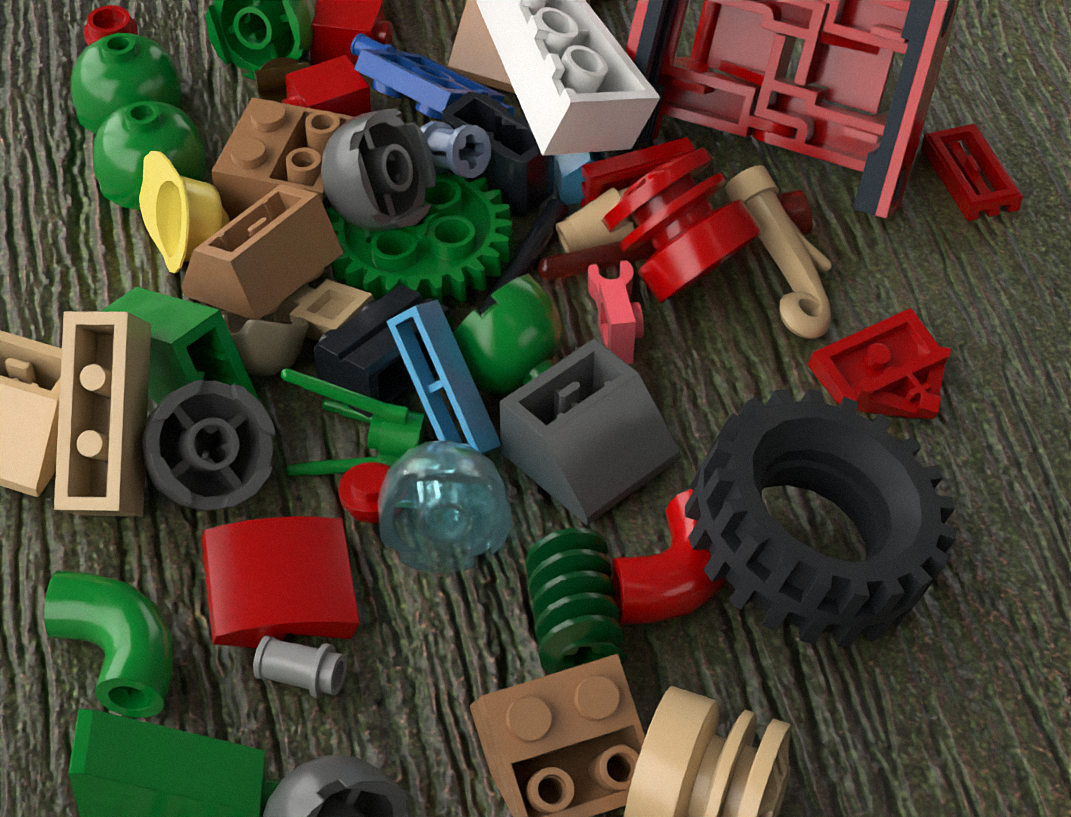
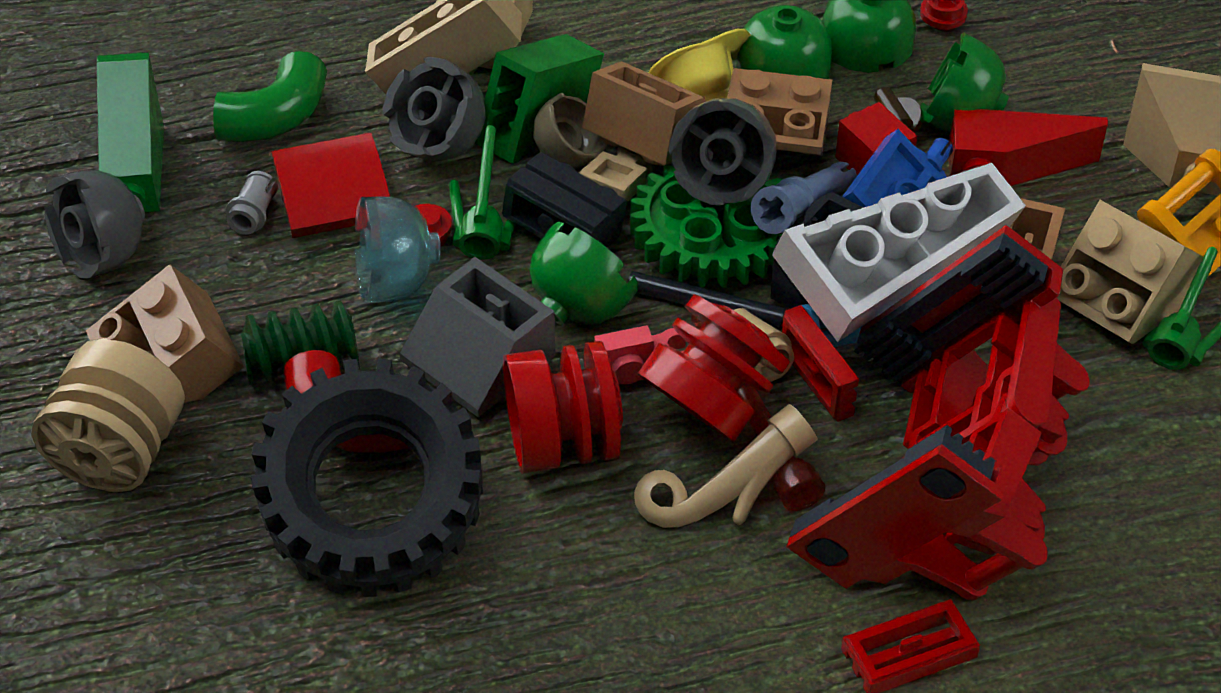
camera: 85 degrees right, 0 degrees up
dark azure piece [387,300,502,468] -> none
red slope [807,308,951,419] -> none
none -> red wheel [503,341,623,474]

